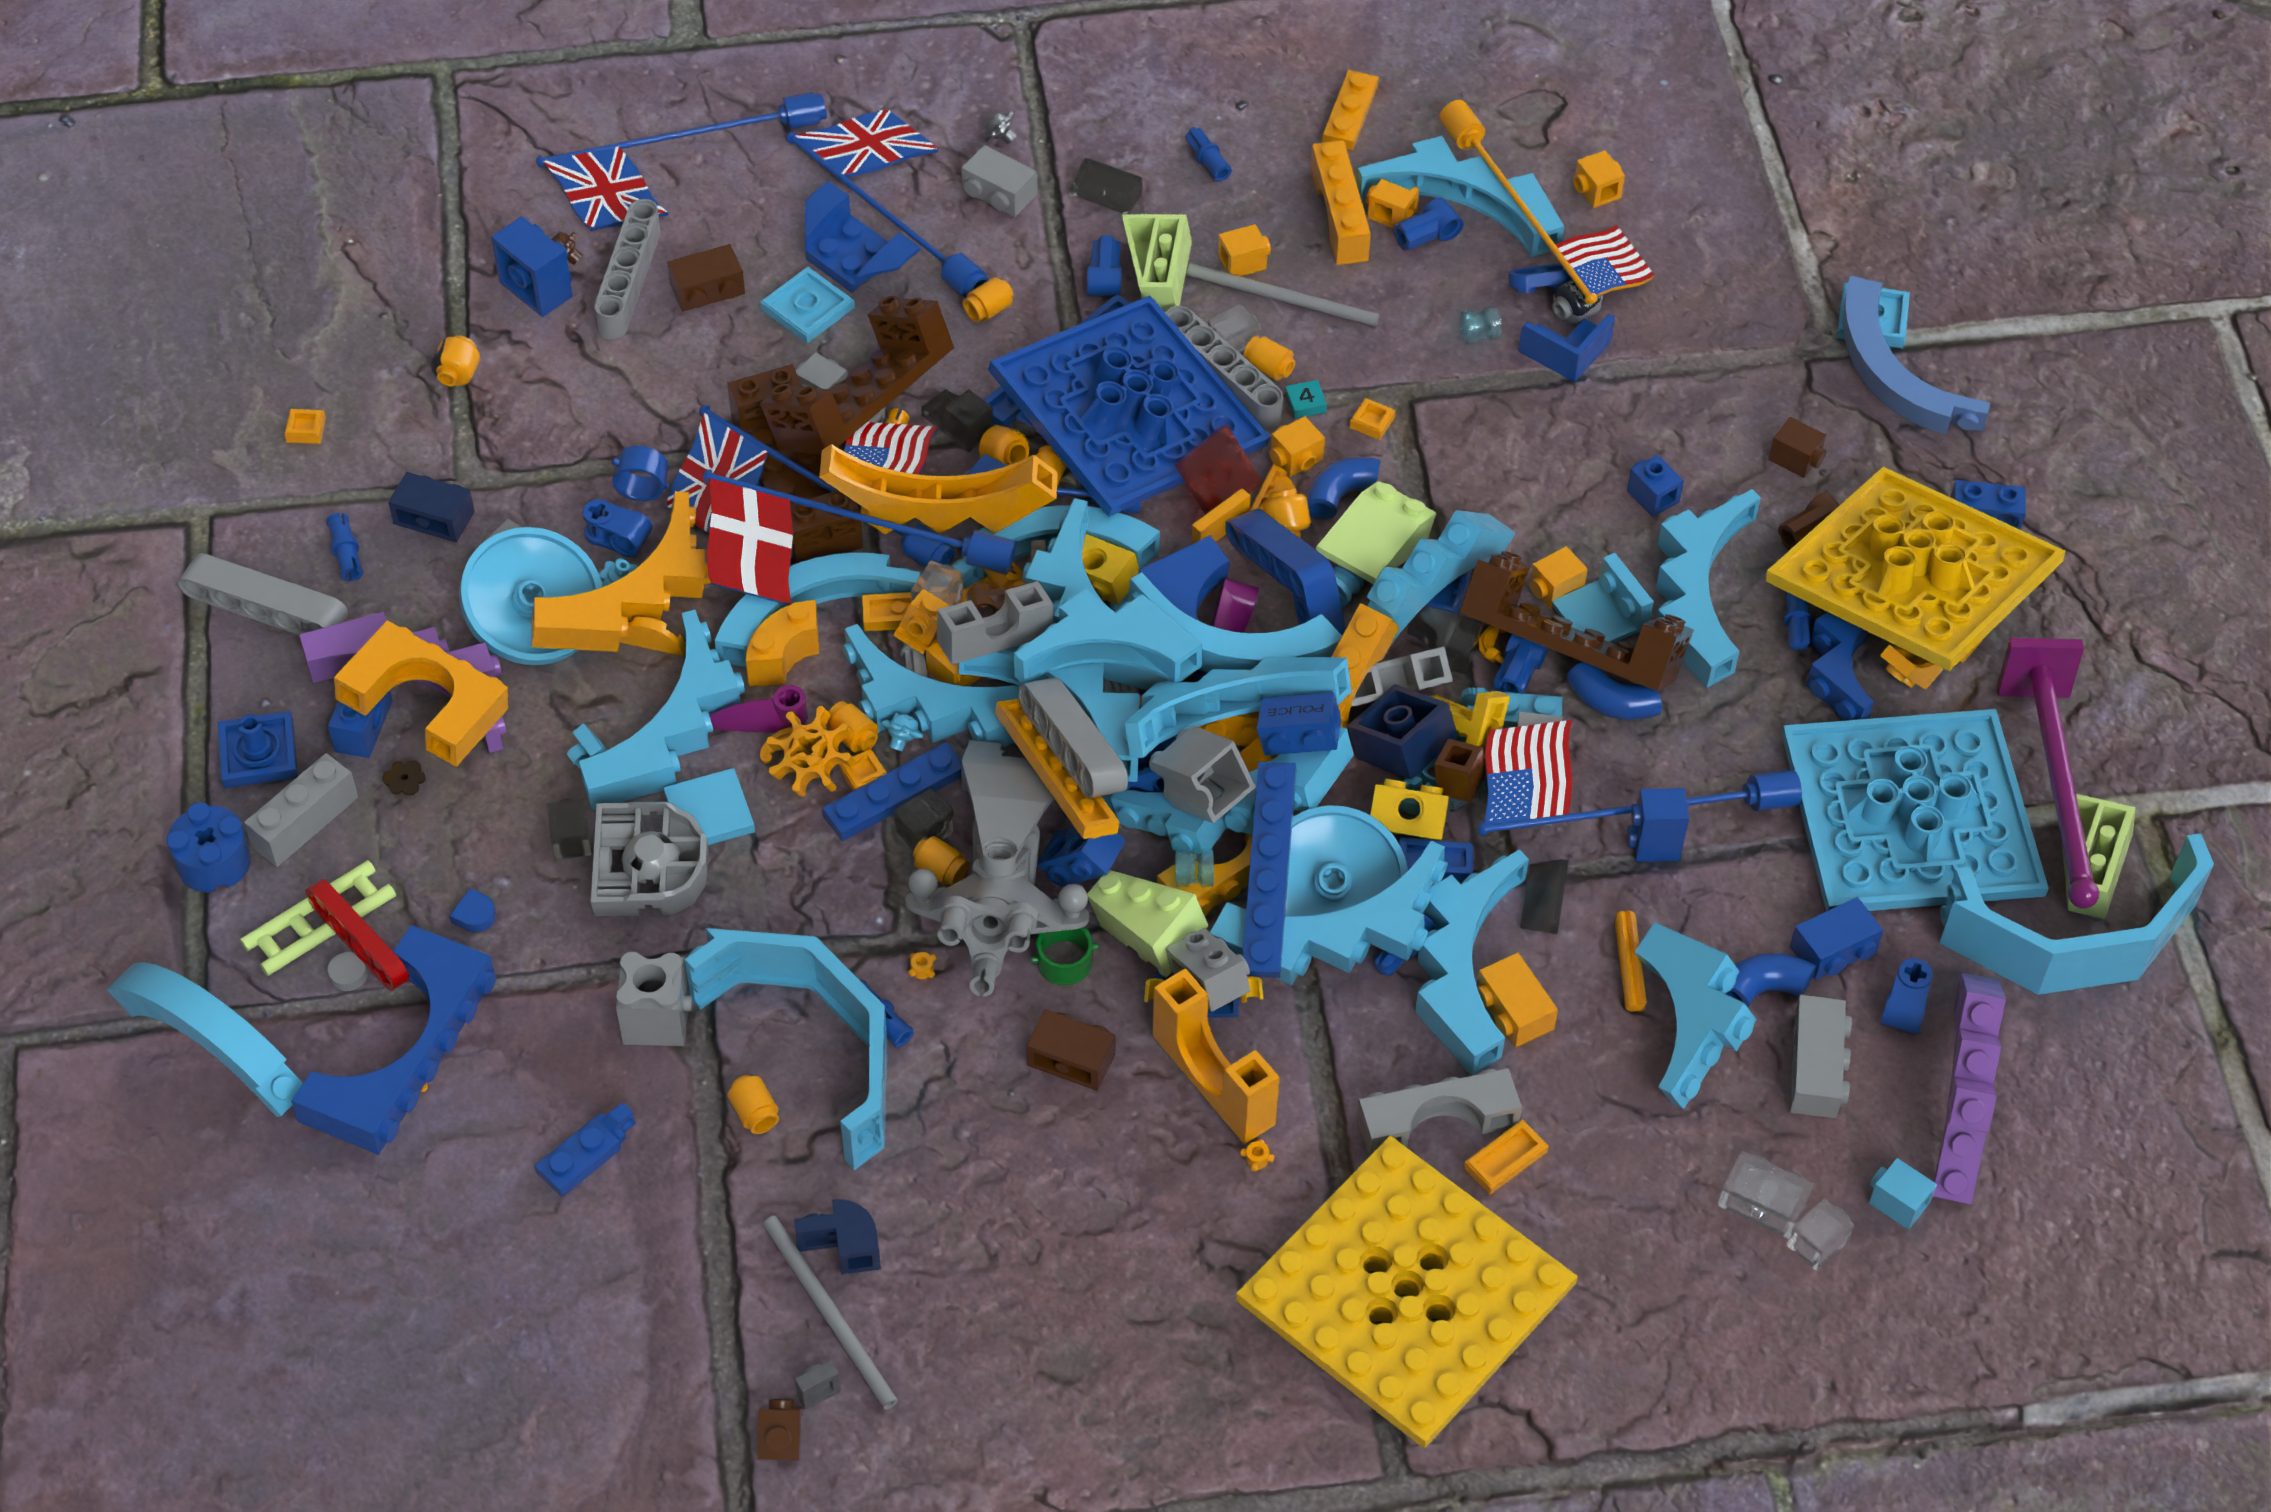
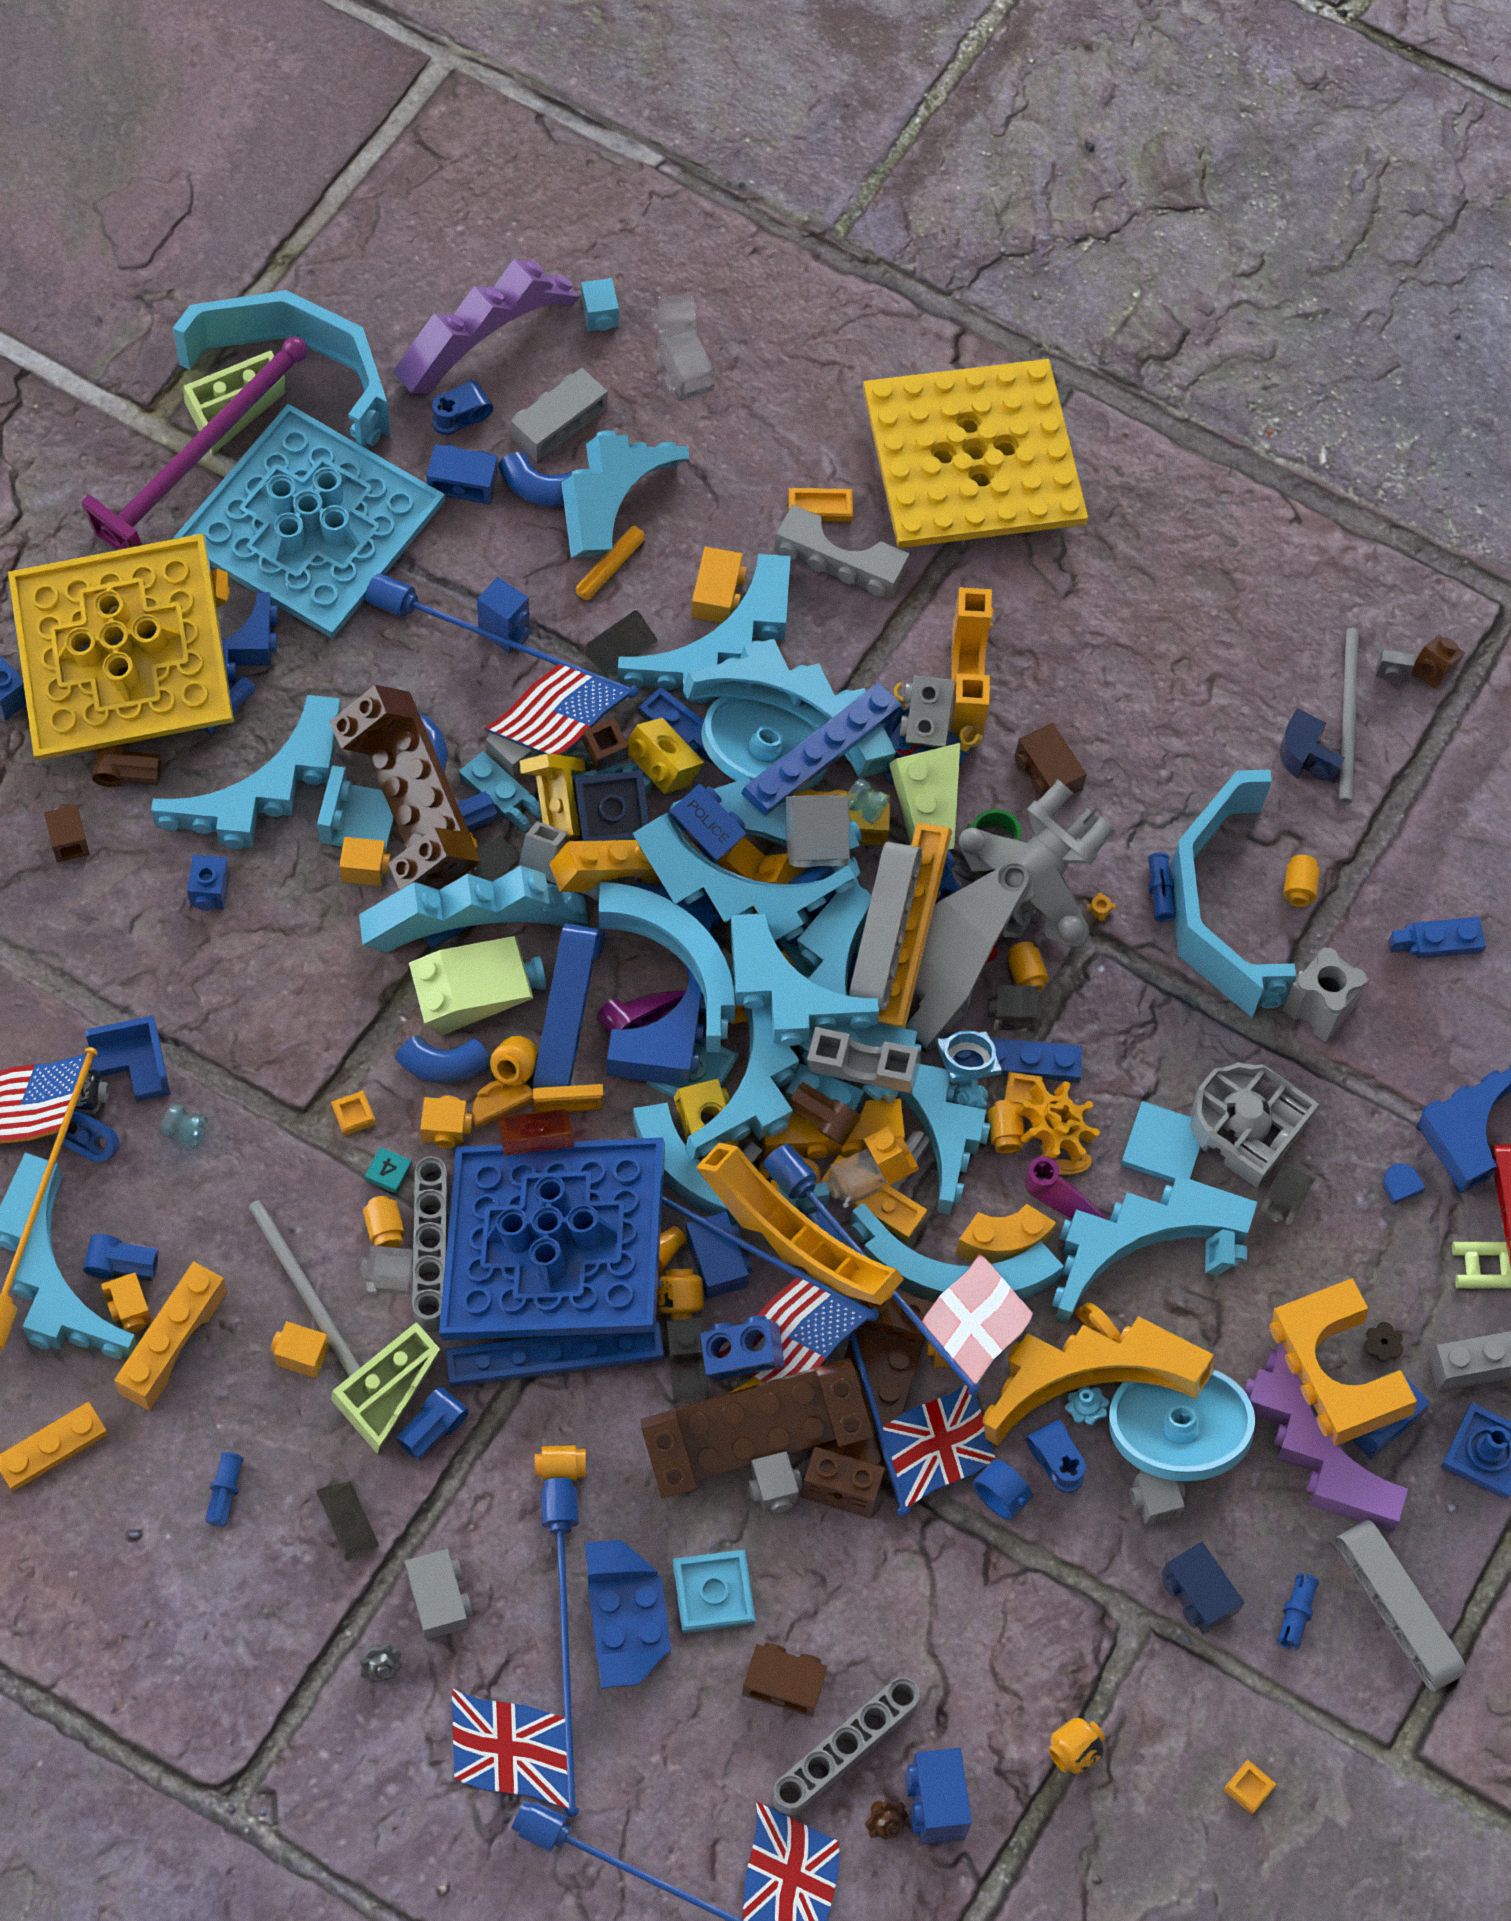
camera: 145 degrees left, 10 degrees up
none -> blue brick [700,1316,785,1381]
none -> dark azure piece [937,1031,1002,1083]

